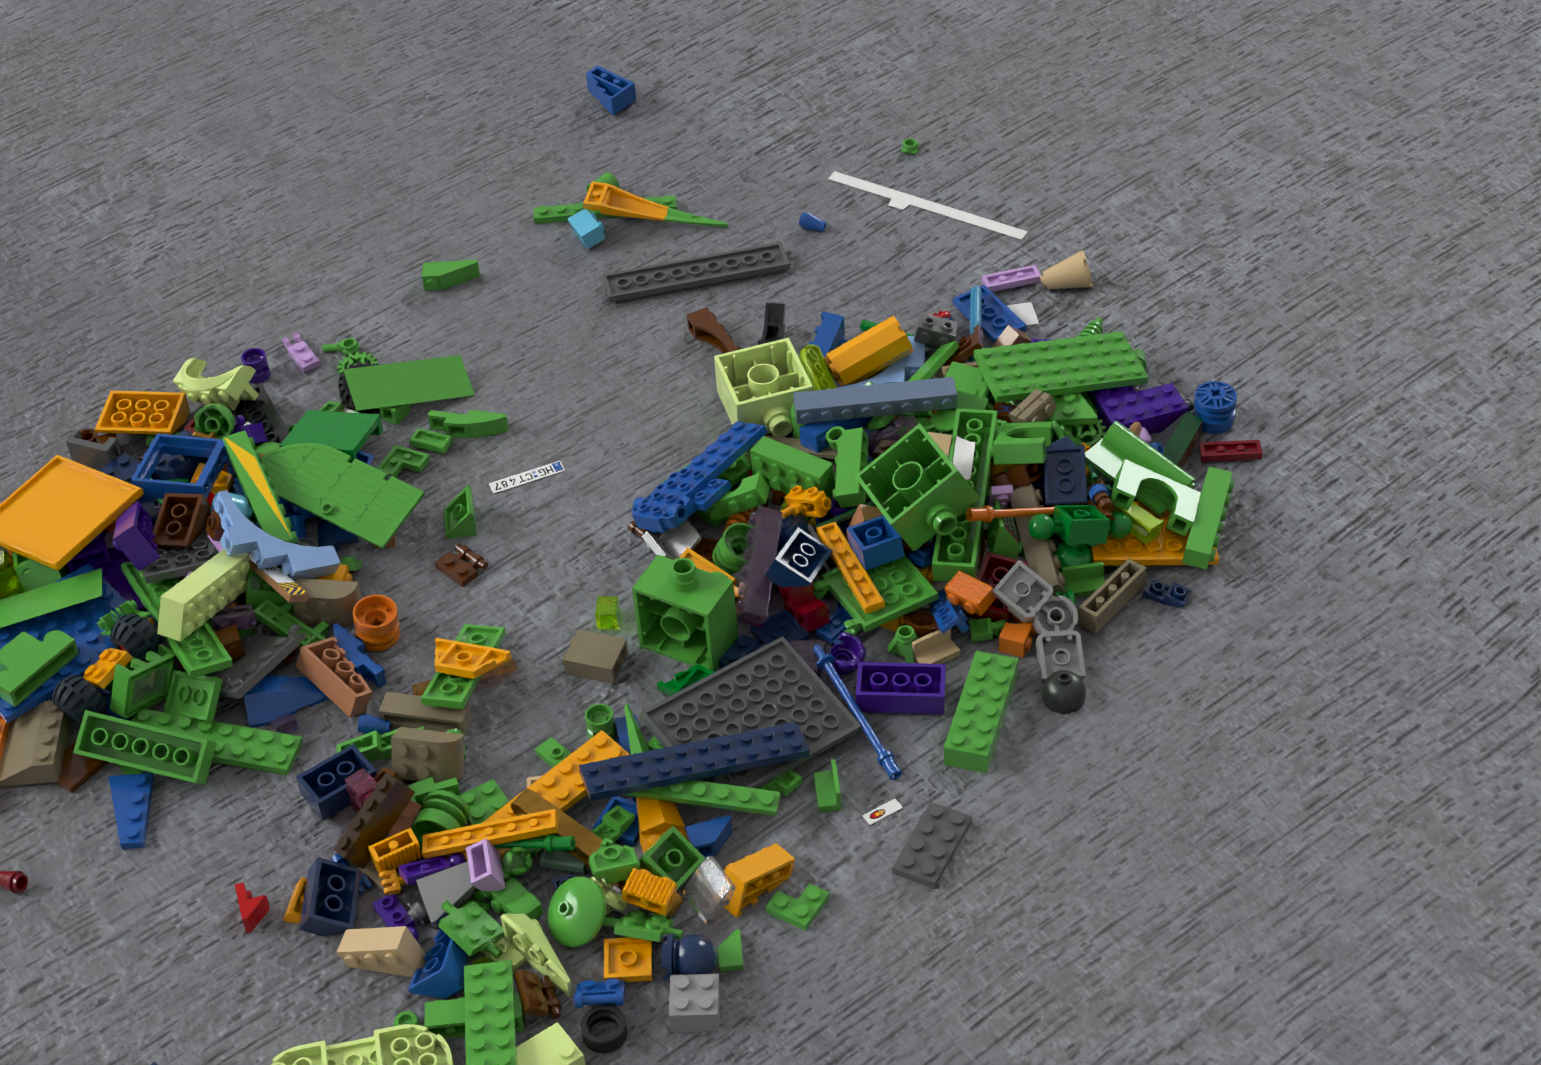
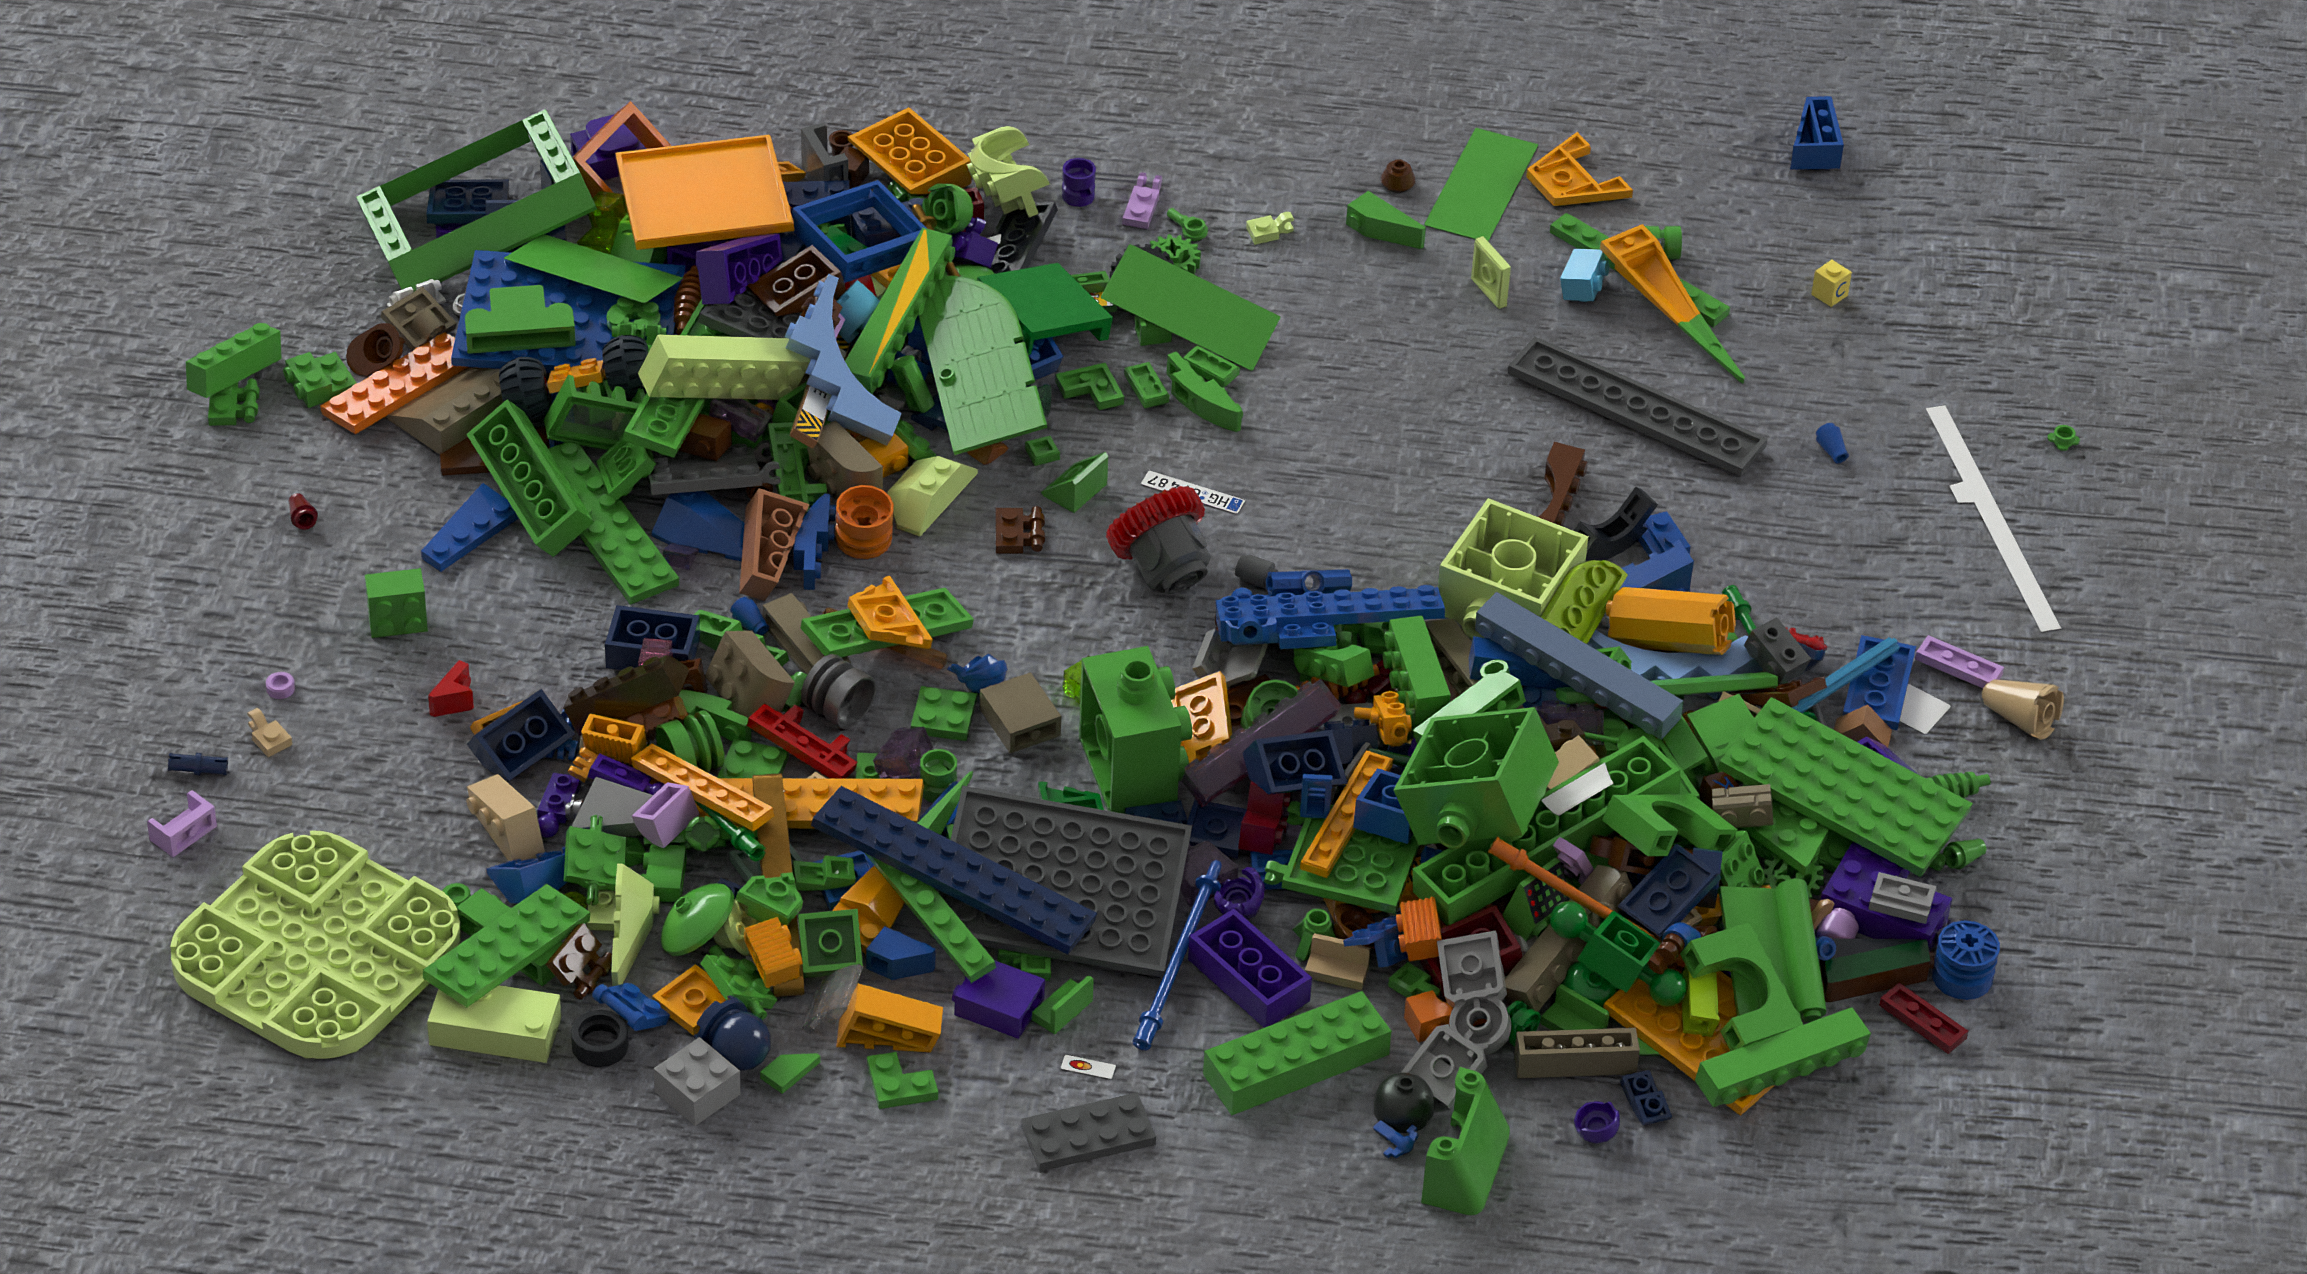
camera: 40 degrees right, 0 degrees up
none -> tan plate [247,708,292,757]
none -> lavender tile [266,672,295,699]
none -> bright green brick [365,568,428,638]
none -> bright green plate [607,296,661,338]
none -> dark orange piece [673,265,702,335]
none -> red hinge [746,703,857,779]
none -> flat silver wheel [801,654,876,729]
none -> brick [873,726,934,779]
none -> yellowish green wedge [887,456,978,537]
none -> bright green brick [891,355,935,413]
none -> bright green plate [911,686,977,741]
none -> blue hat [947,654,1008,694]
none -> dark purple brick [952,960,1045,1039]
none -> bright green tile [1025,436,1060,466]
none -> piece [1106,486,1211,594]
none -> bright green plate [1183,345,1240,388]
none -> dark grey brick [1235,555,1278,589]
none -> yellowish green plate [1246,212,1294,245]
none -> blue piece [1266,569,1352,596]
none -> blue slope [1300,774,1332,818]
none -> blue piece [1373,1120,1419,1158]
none -> reddish brown cone [1381,159,1416,193]
none -> bright green windscreen [1421,1067,1510,1215]
none -> bright green sticker [1424,128,1538,241]
none -> yellowish green tile [1471,236,1511,309]
none -> light orange wing [1526,132,1633,206]
none -> dark purple hair [1574,1101,1620,1144]
none -> blue plate [1638,511,1691,556]
none -> light yellow brick [1811,260,1852,307]
none -> light grey plate [1868,872,1936,924]

